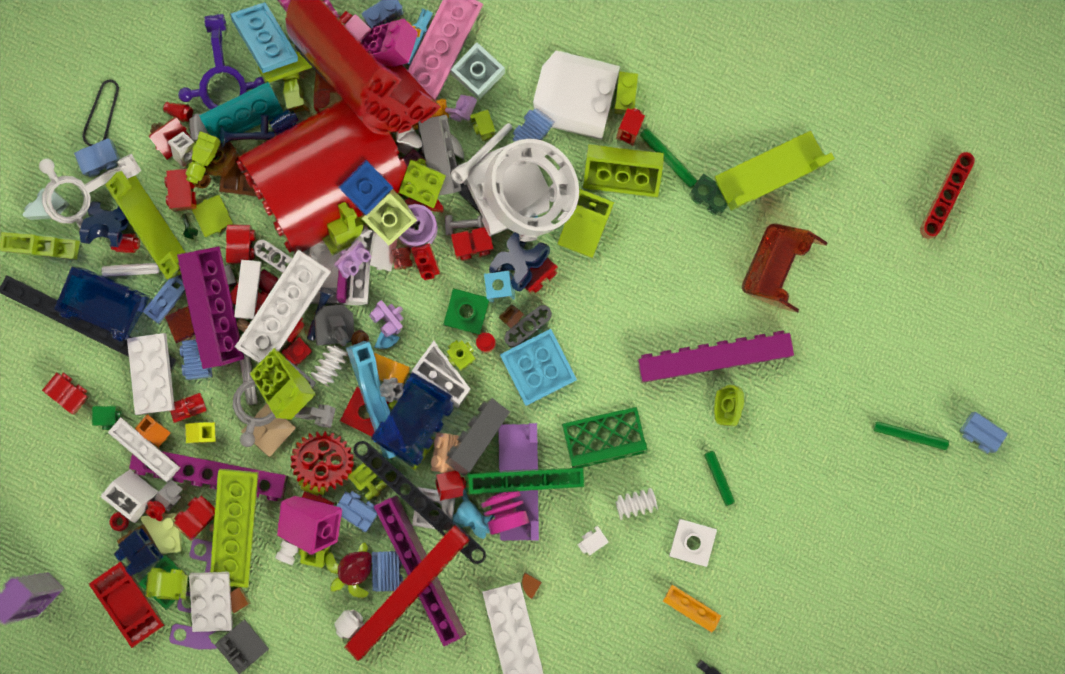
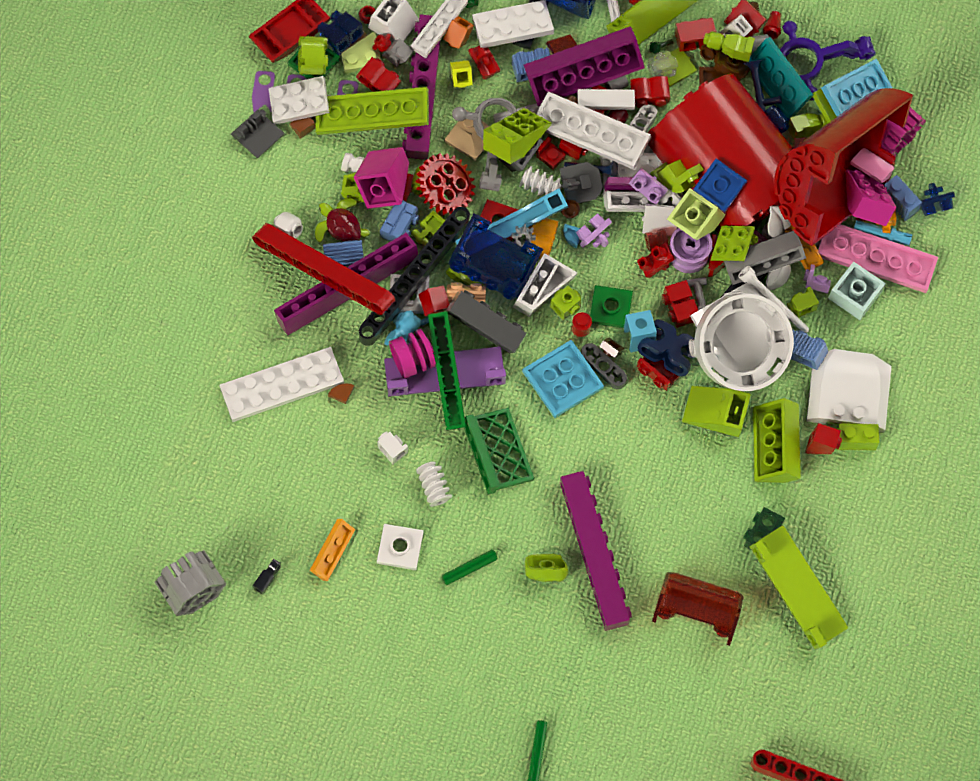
camera: 80 degrees right, 15 degrees down
medium blue plate [143,275,185,324] -> none
green axle [640,128,697,188] -> none
none -> clear brick [647,51,678,78]

